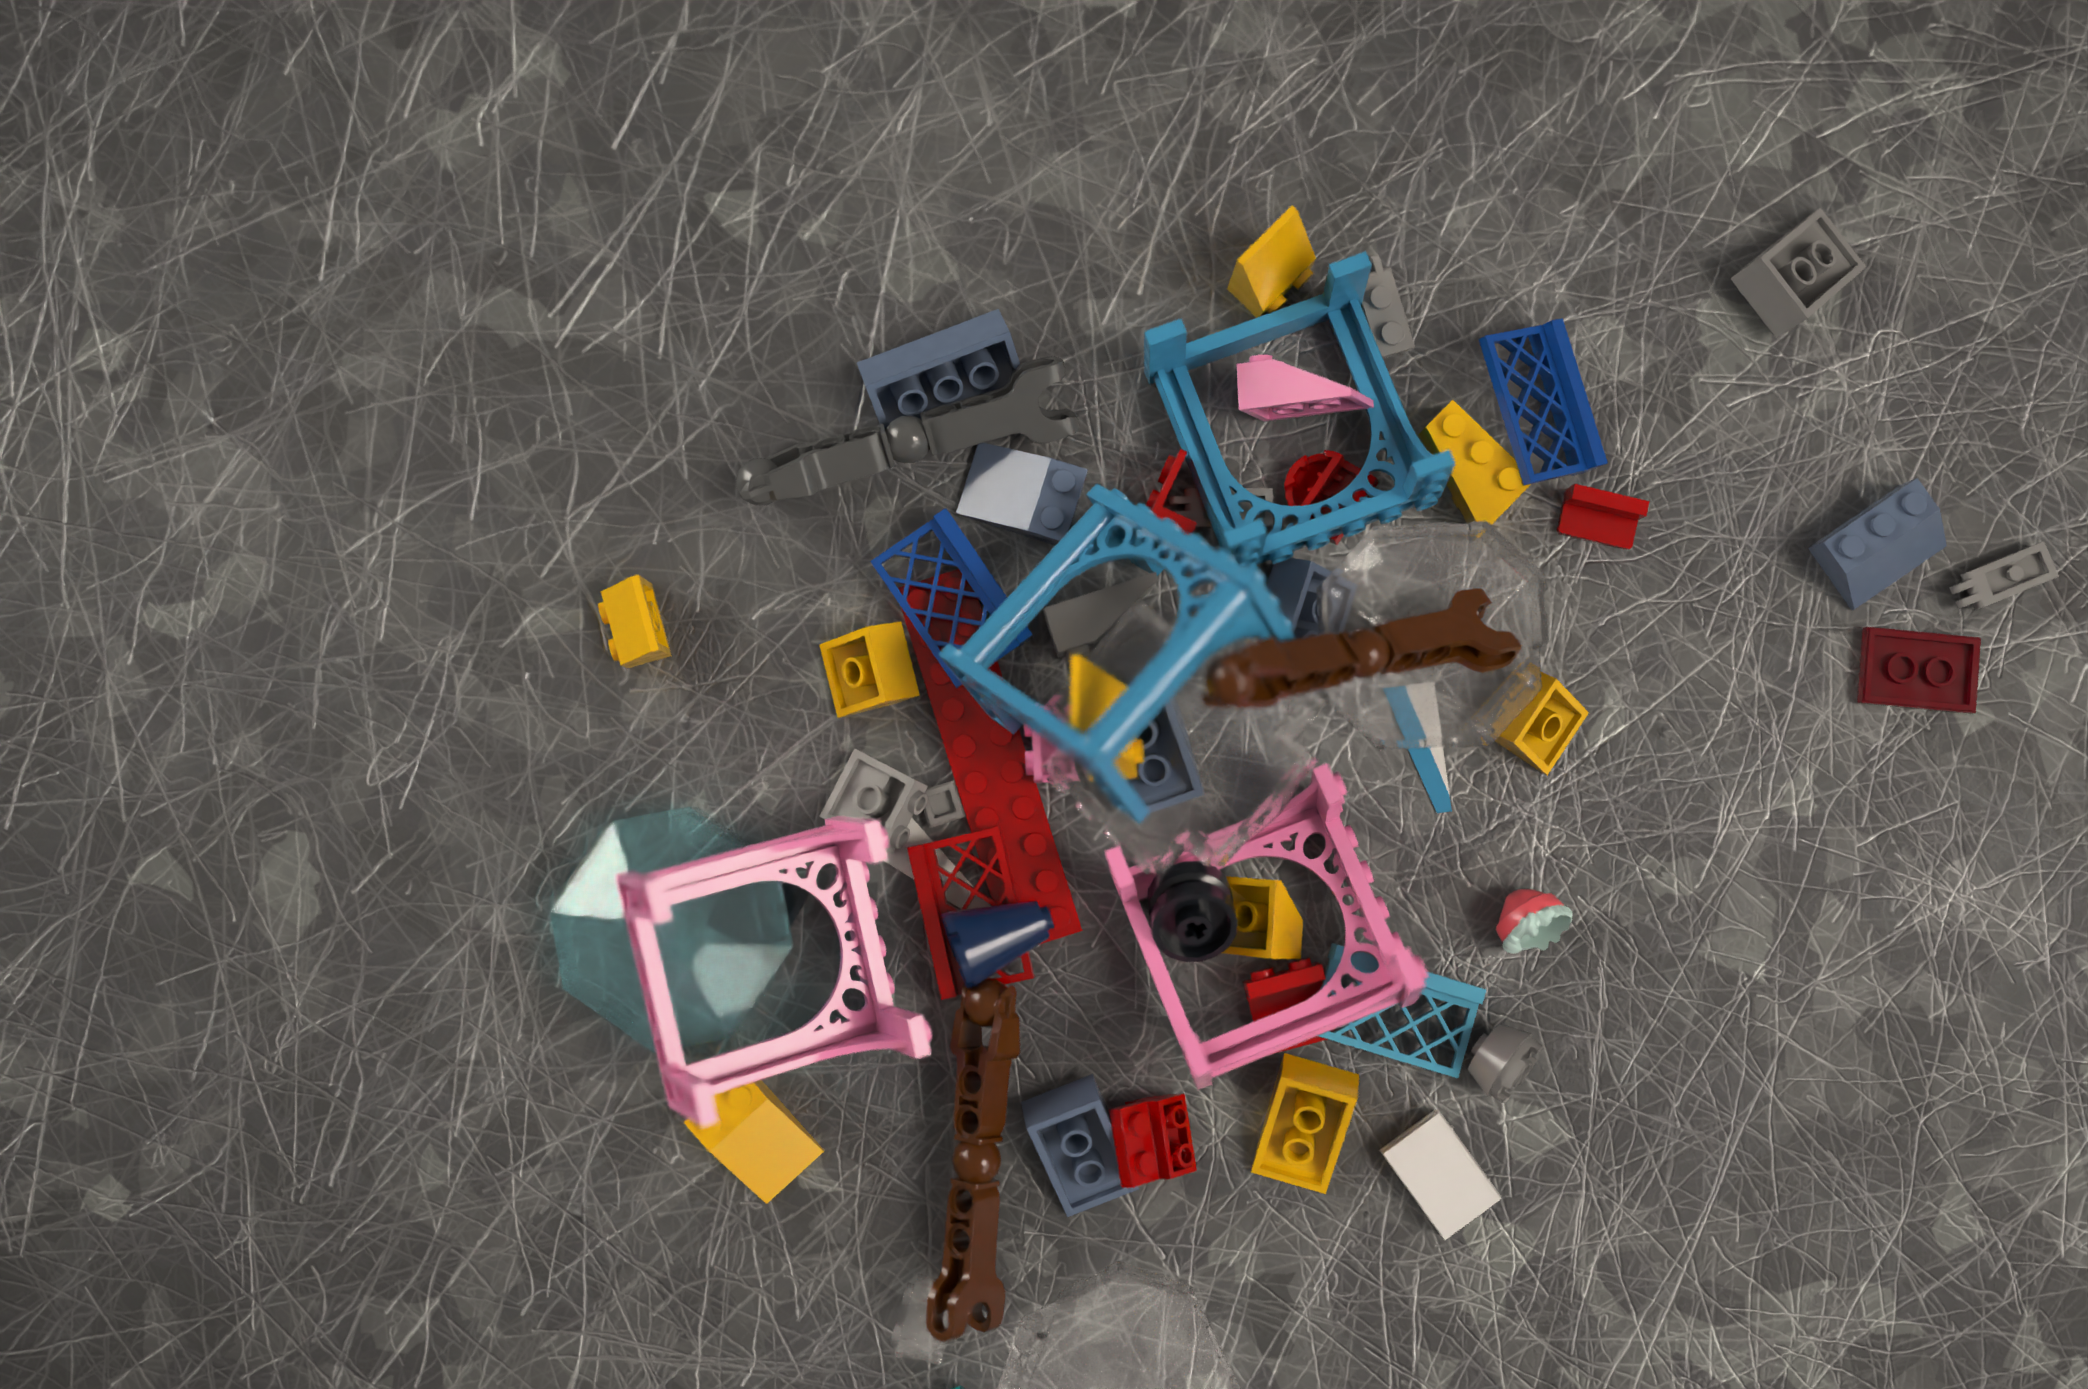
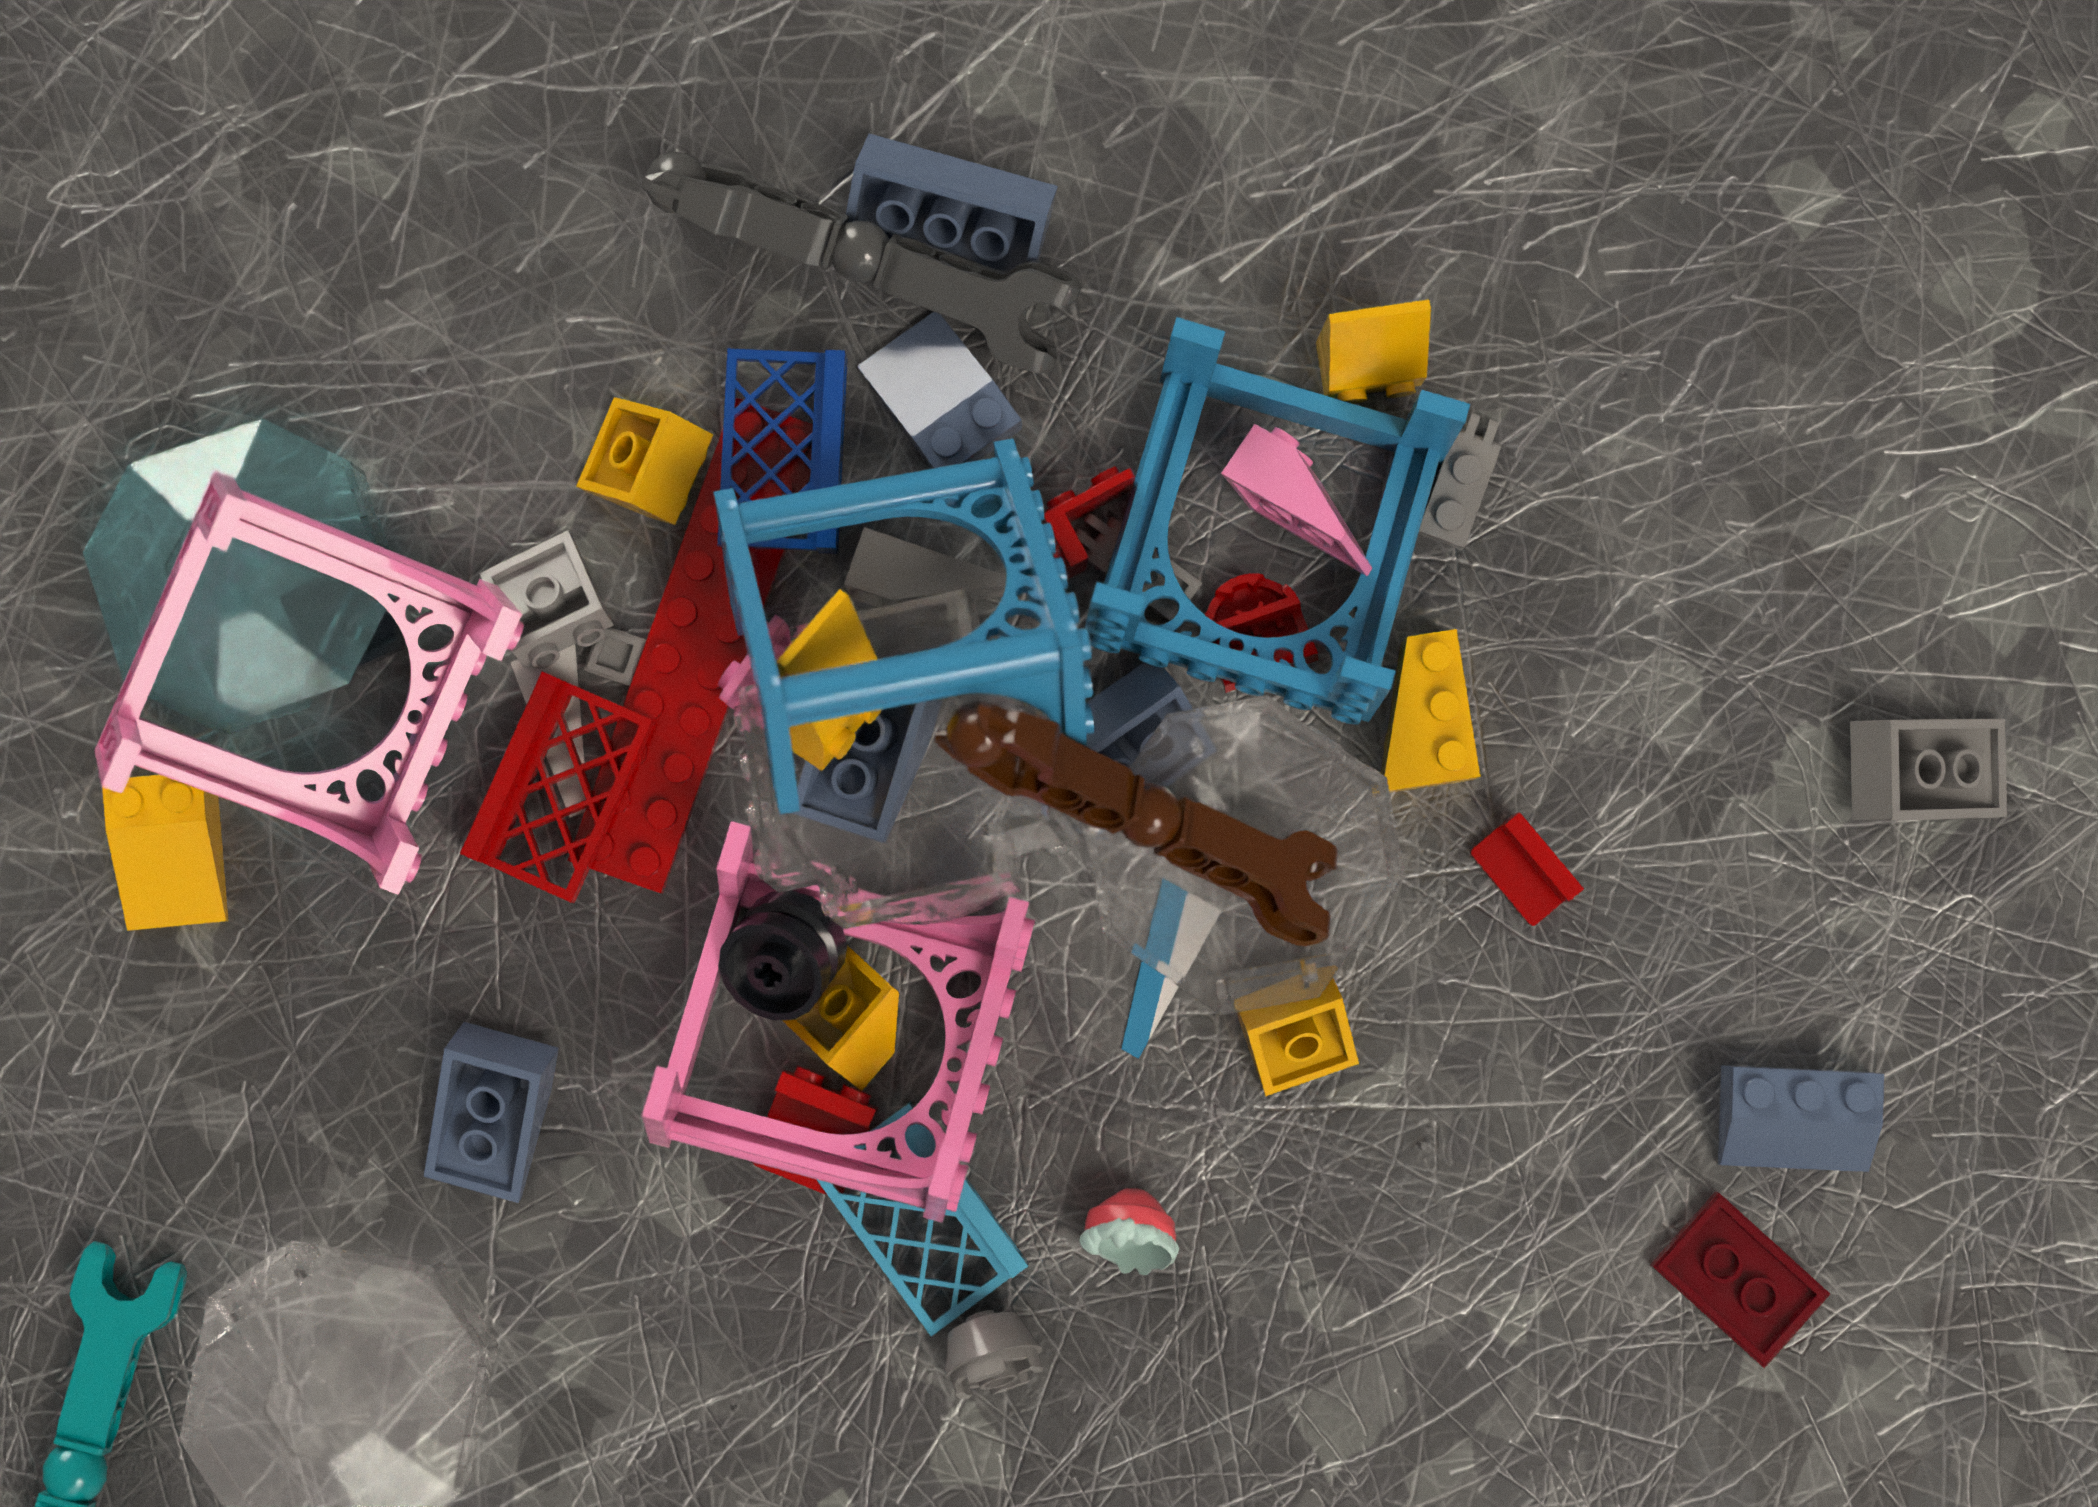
camera: 35 degrees right, 0 degrees up
yellow slope [598,575,672,668] -> none
clear bracket [890,1273,948,1365] -> none
reddish brown piece [926,978,1020,1342] -> none
dark blue cone [941,901,1054,989] -> none
red brick [1109,1093,1197,1188] -> none
yellow slope [1251,1053,1359,1194] -> none
white piece [1379,1109,1501,1240] -> none
blue fence [1478,318,1608,486] -> none
light grey hinge [1949,541,2059,610] -> none

